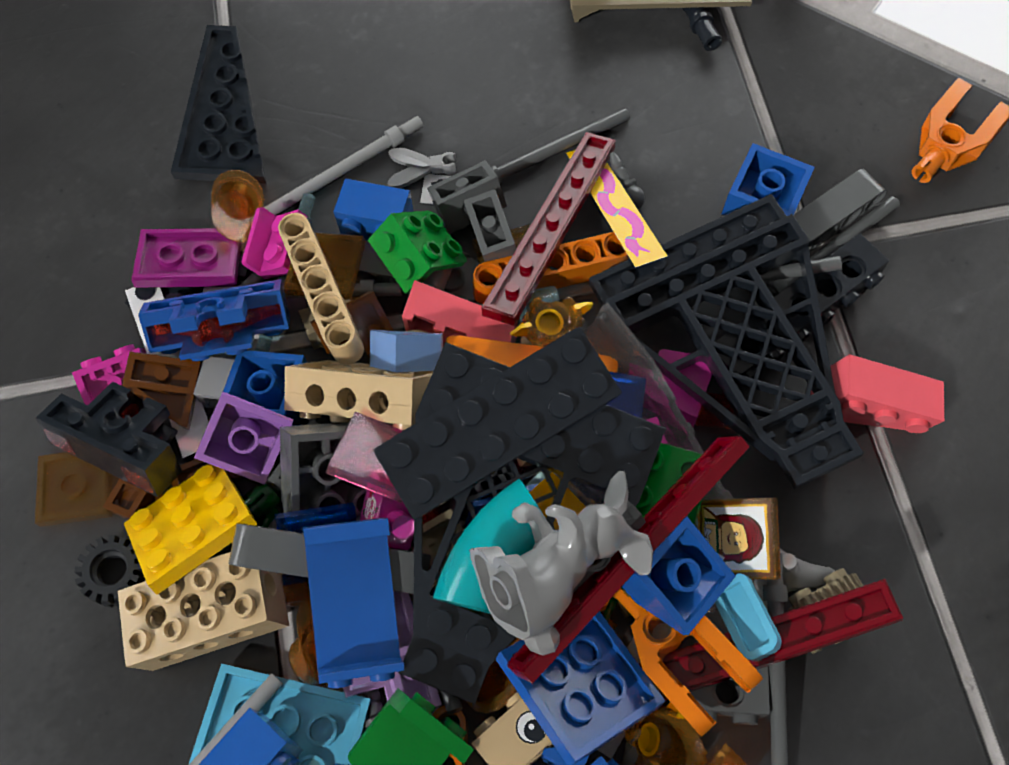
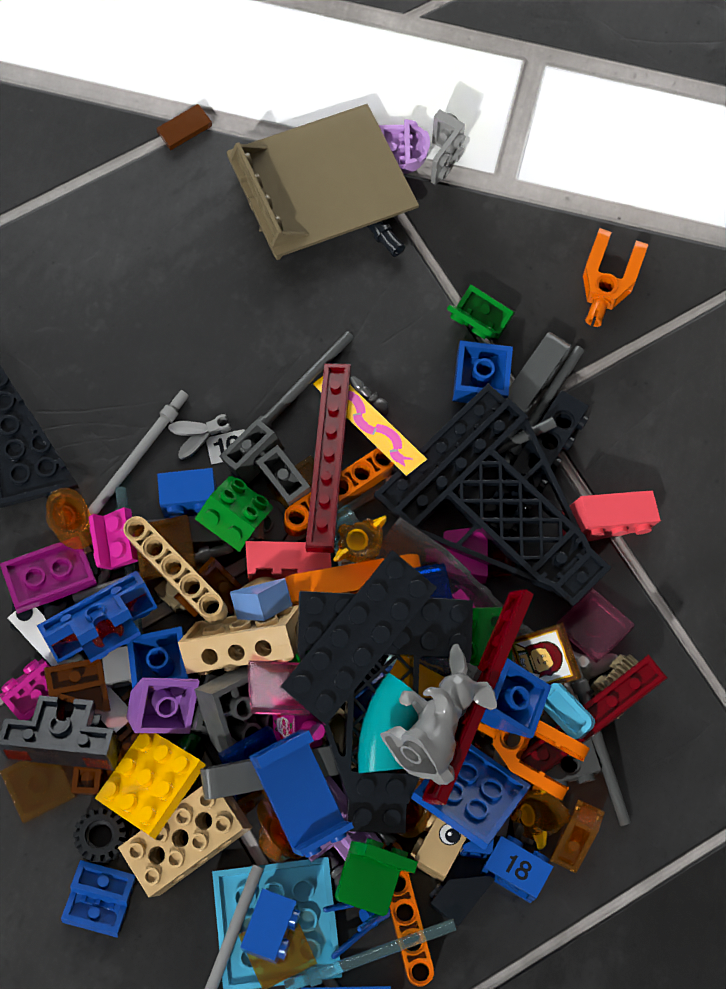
camera: 25 degrees left, 5 degrees up
none -> blue slope [61,860,136,938]
none -> green bracket [447,284,515,340]
none -> clear pink tile [556,589,635,663]

